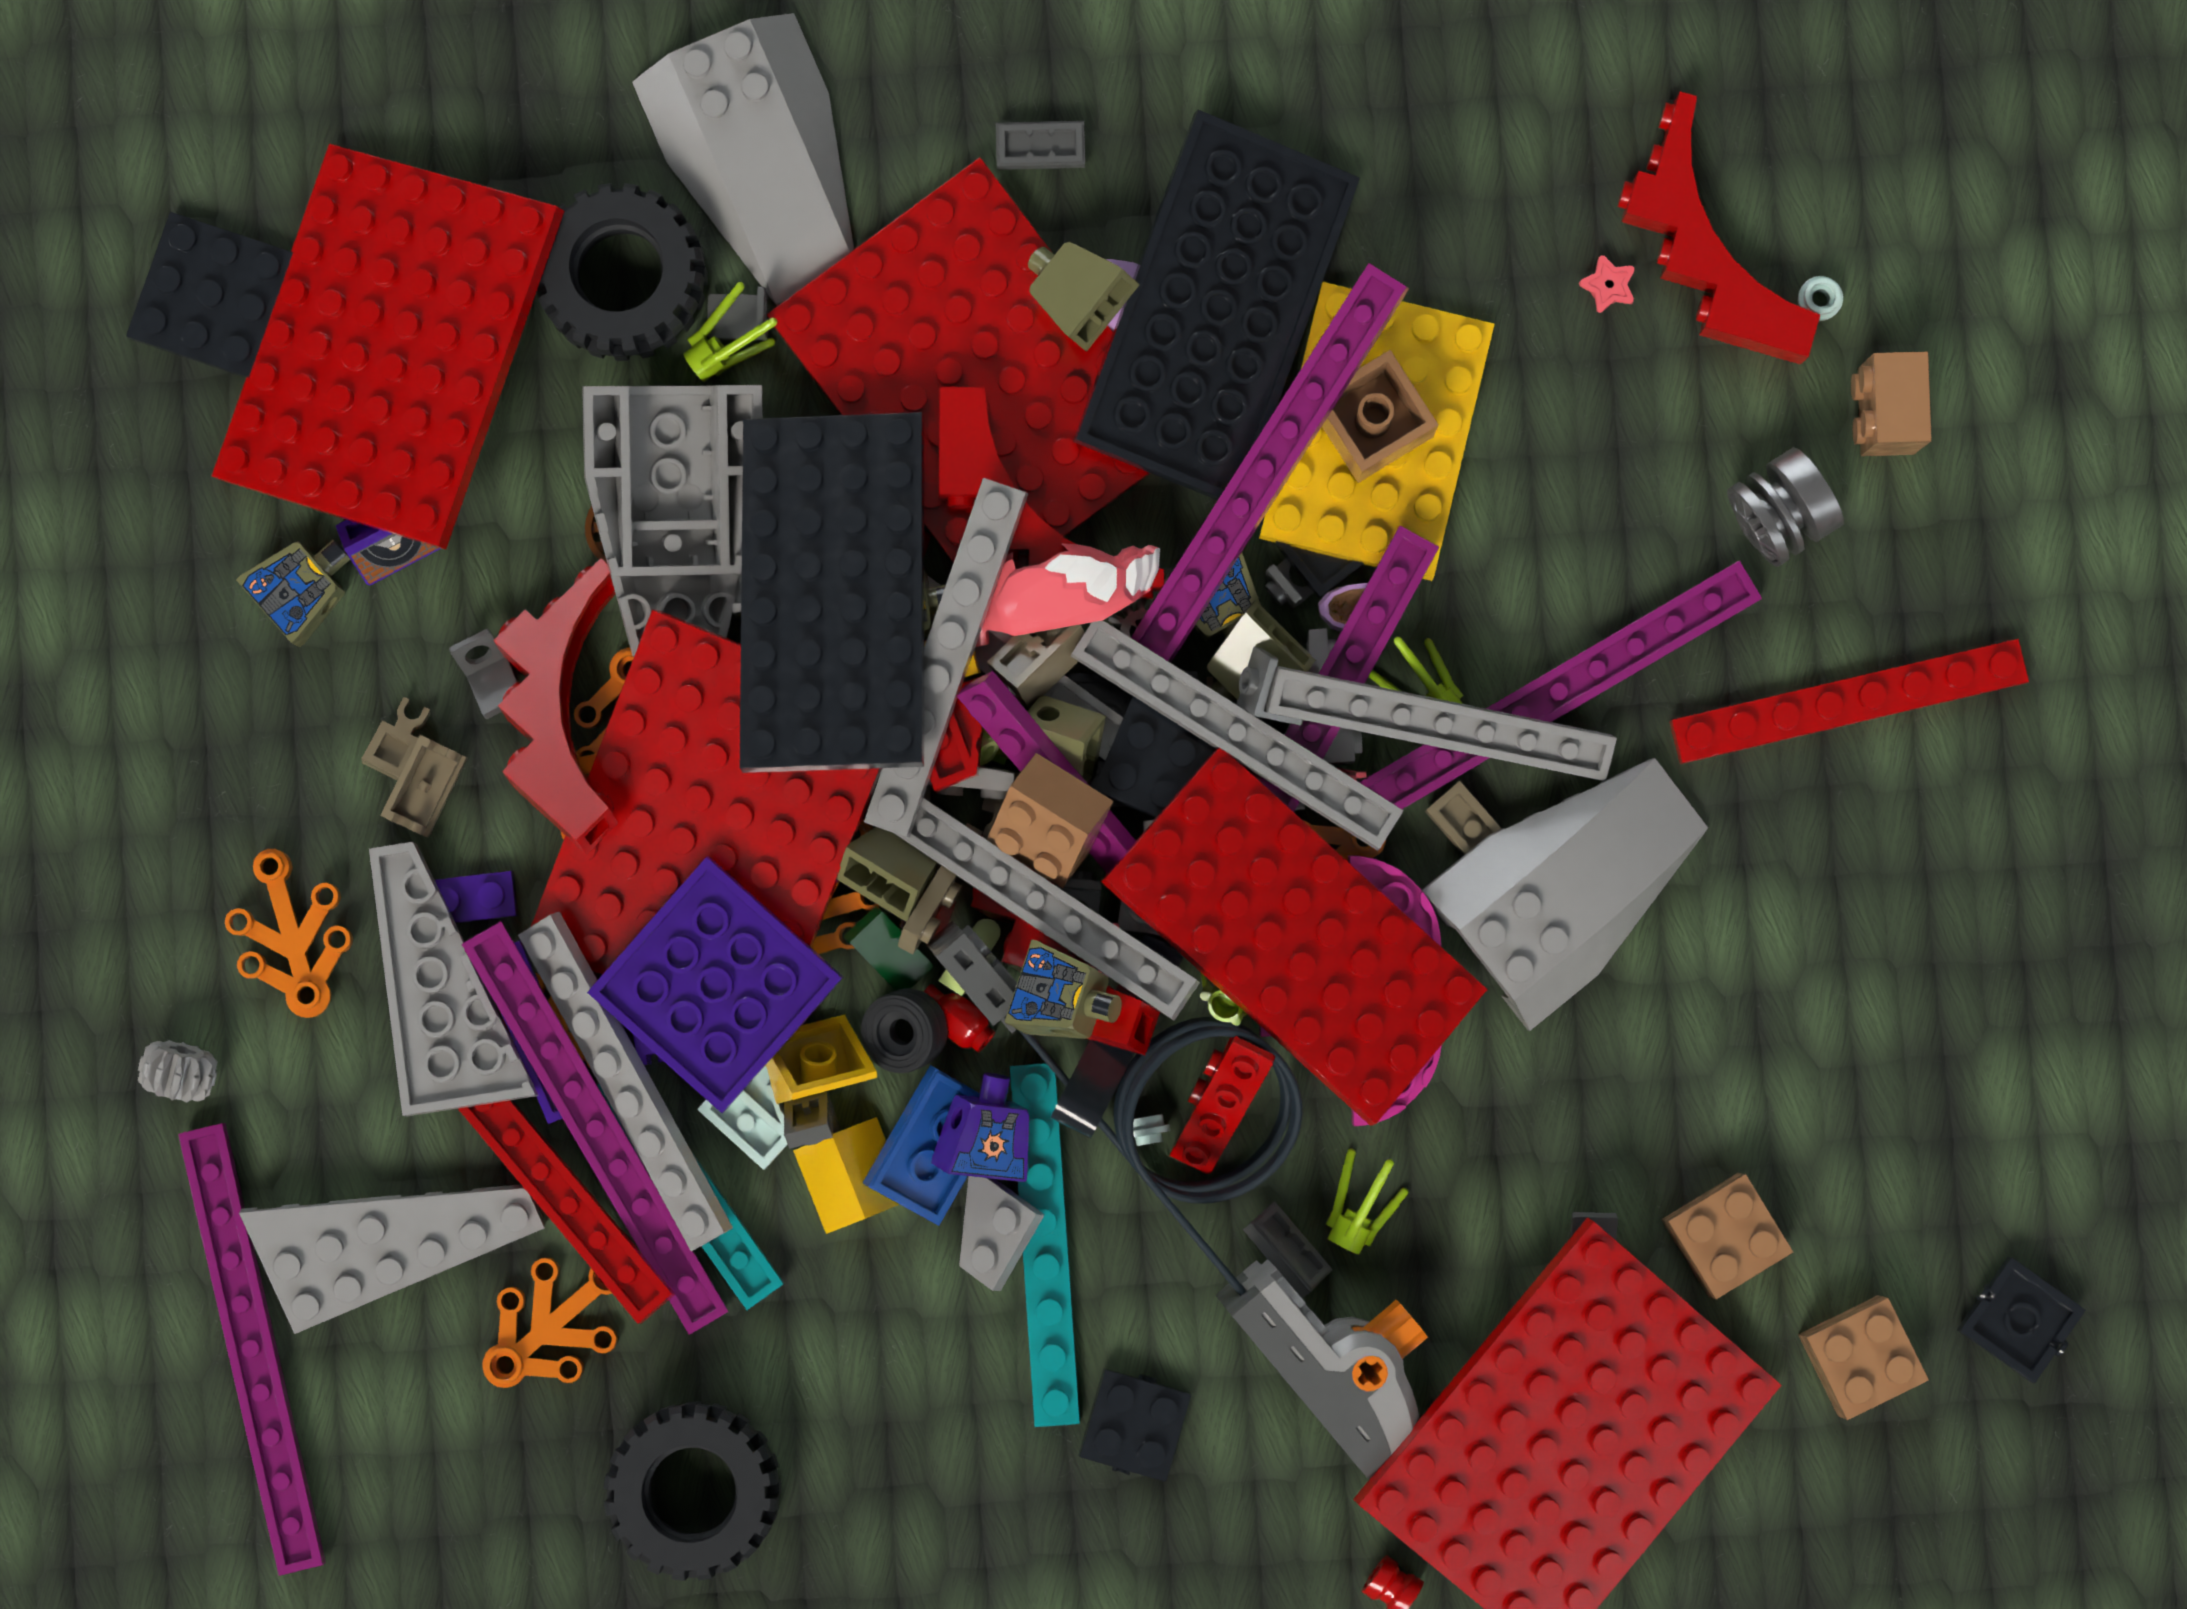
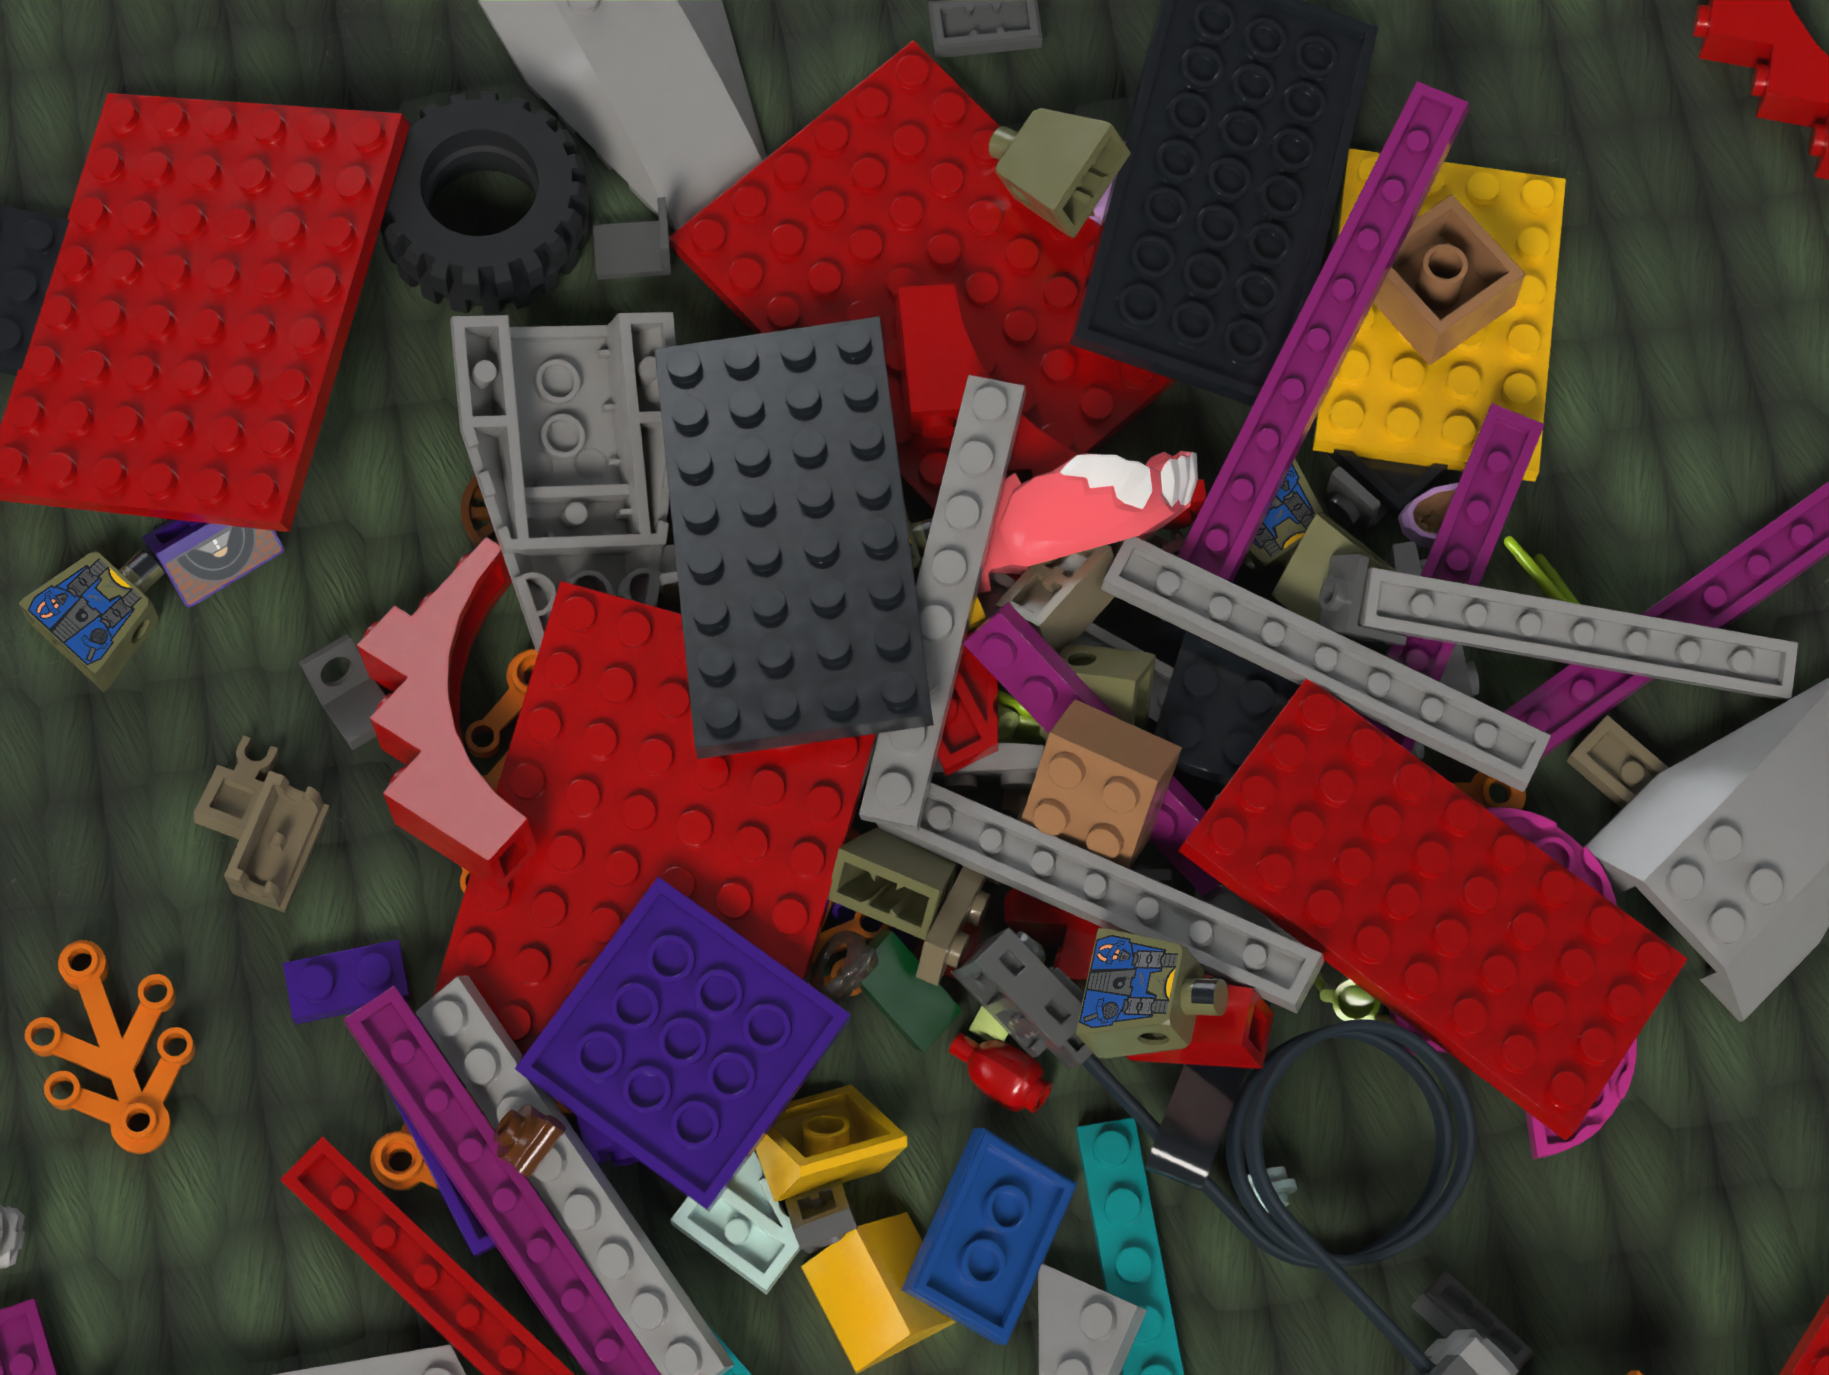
camera: 10 degrees left, 15 degrees down
light grey wing [369,842,539,1117] -> none
lime plant [683,282,778,382] -> none
black tyre [861,988,948,1073] -> none
torso [931,1073,1029,1182] -> none
red bracket [1169,1036,1275,1174] -> none
lime plant [1326,1148,1409,1255] -> none
coral plate [1579,256,1635,313] -> none
none -> reddish brown plate [494,1105,566,1177]
none -> clear smoke piece [810,930,879,1005]

